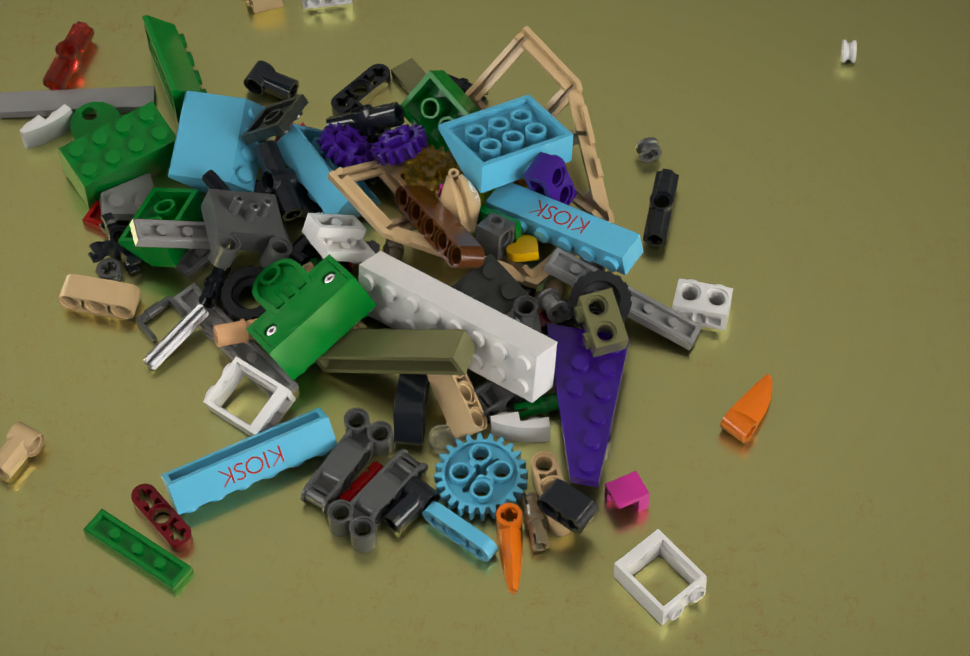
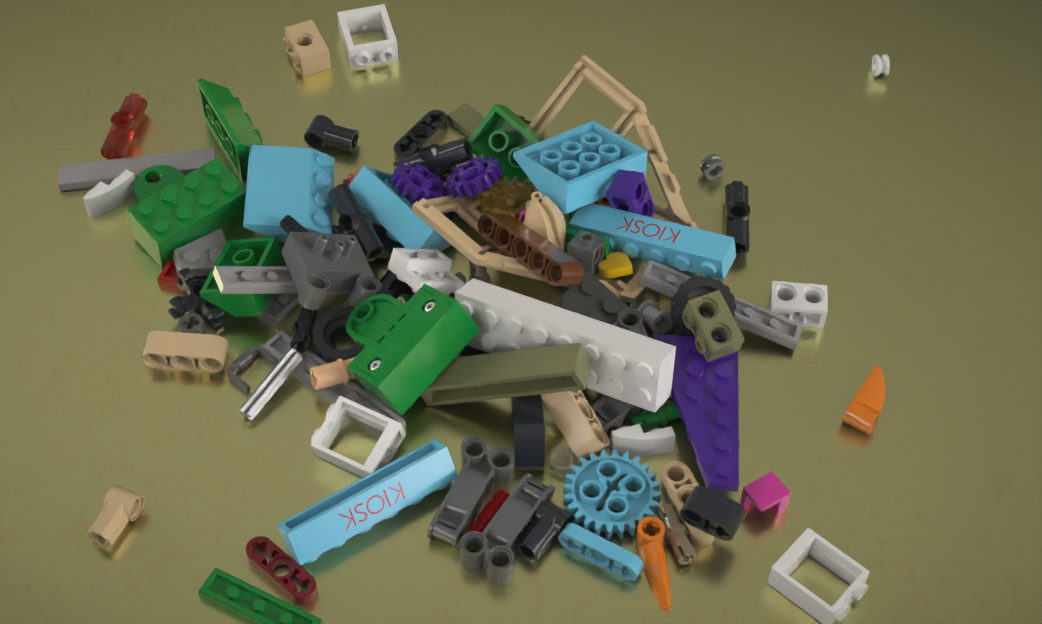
camera: 10 degrees left, 5 degrees down
pearl dark grey plate [241,94,309,145] -> none

